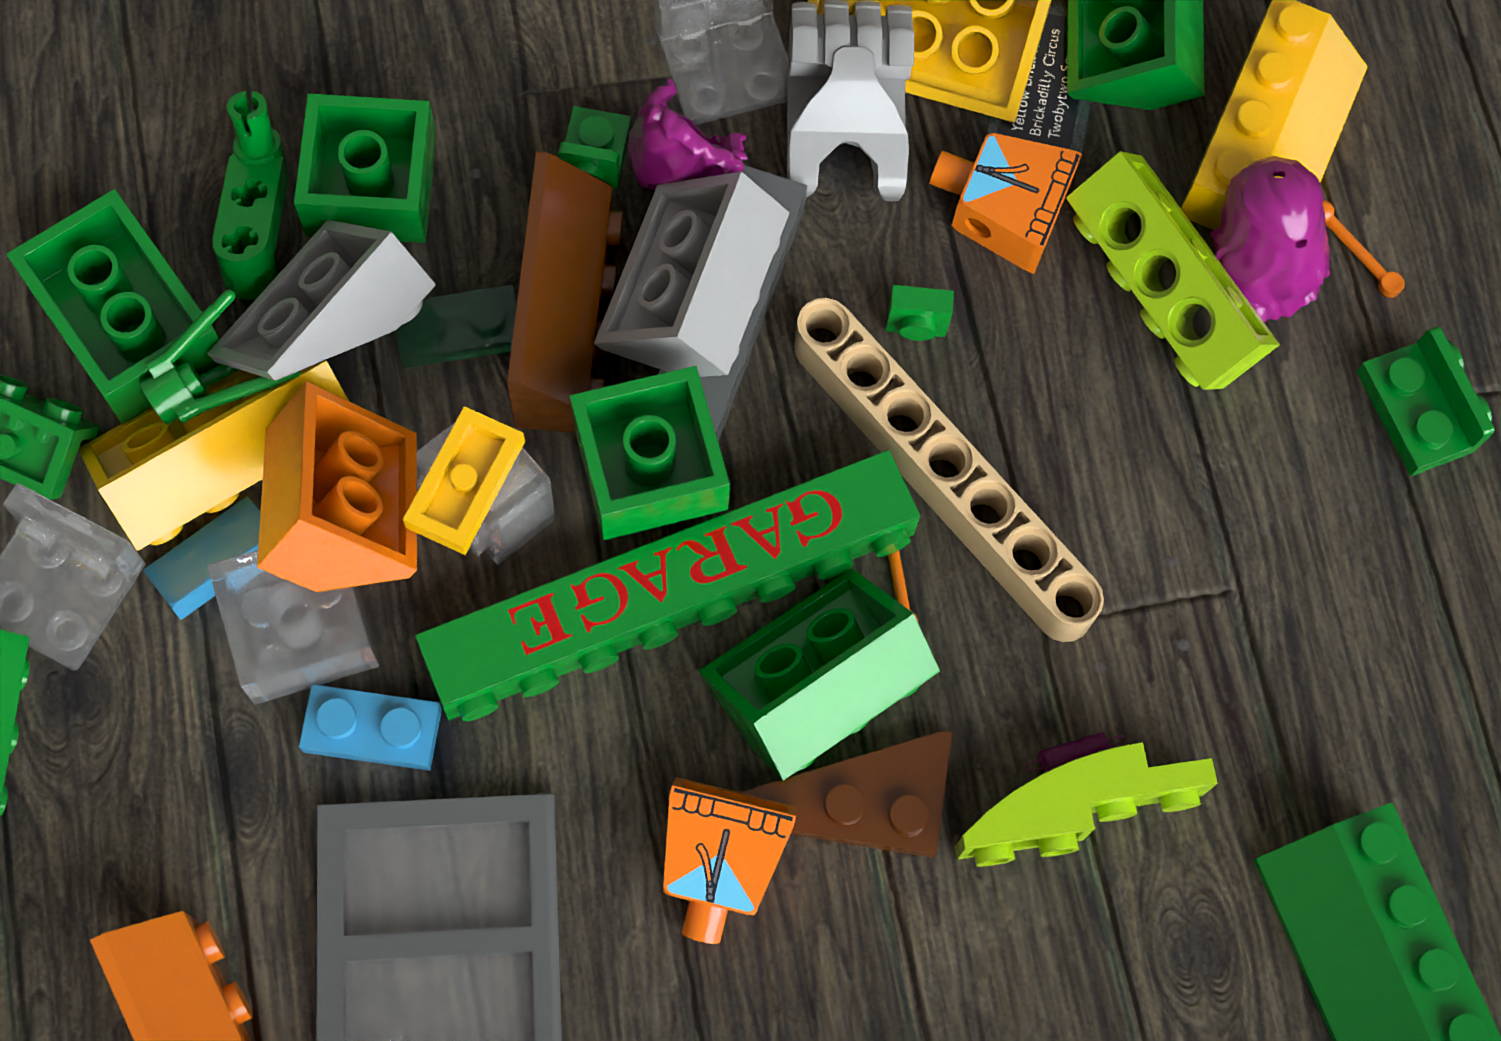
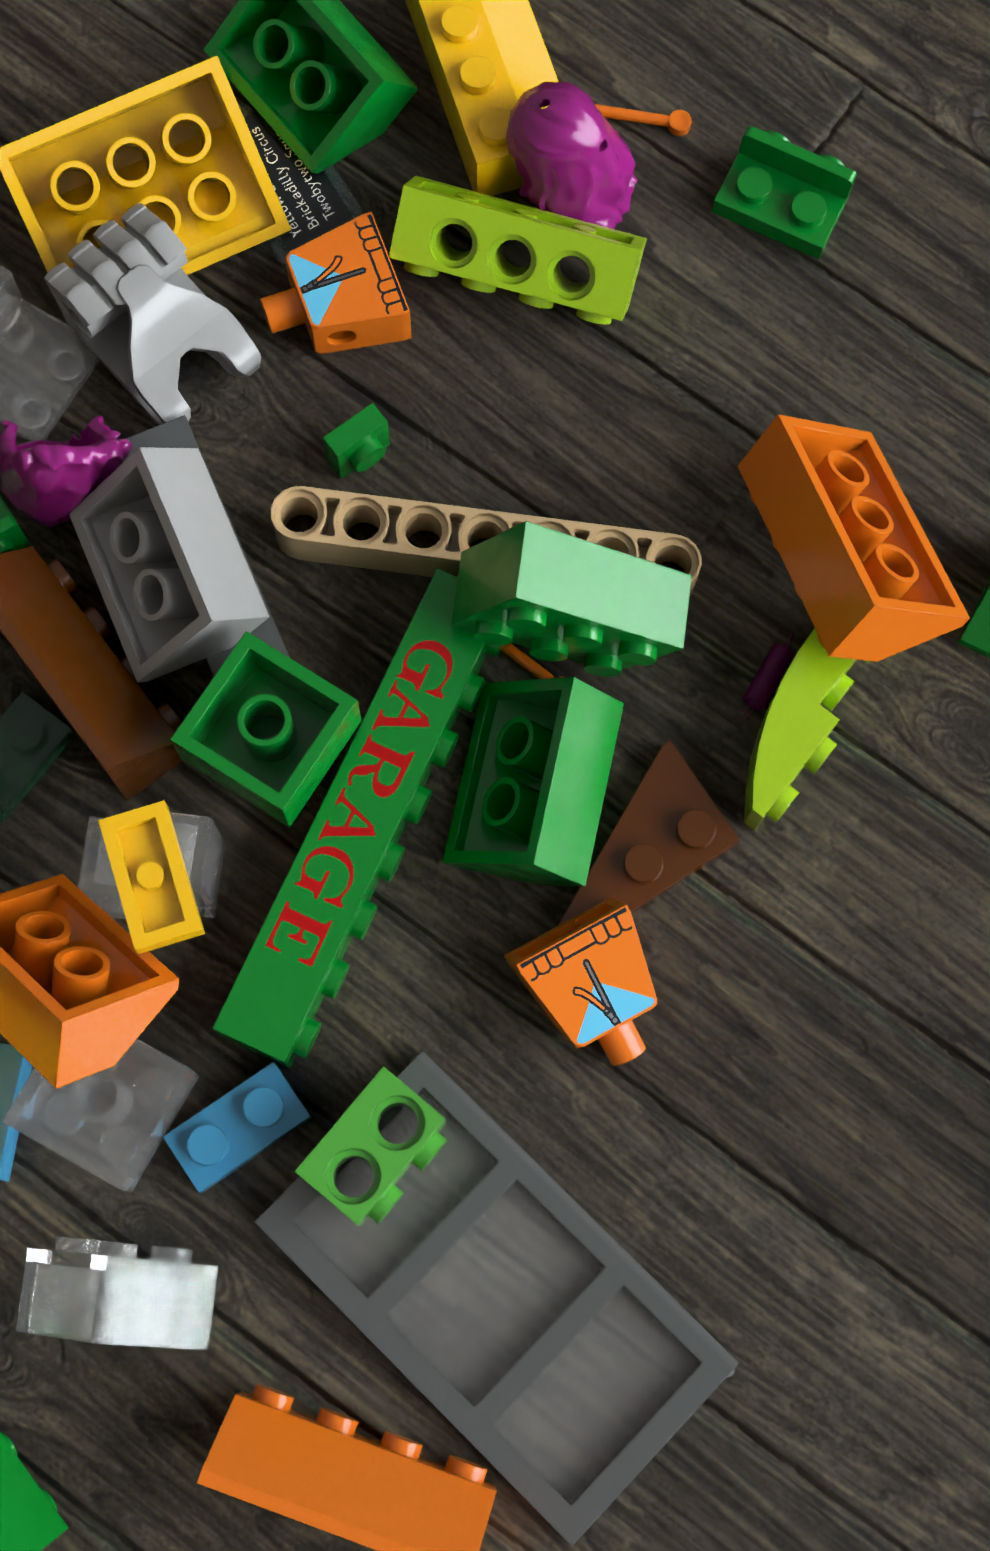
camera: 40 degrees left, 5 degrees up
none -> clear brick [16,1237,218,1350]
none -> bright green brick [295,1066,447,1227]
none -> brick [451,521,692,677]
none -> orange slope [737,414,970,662]

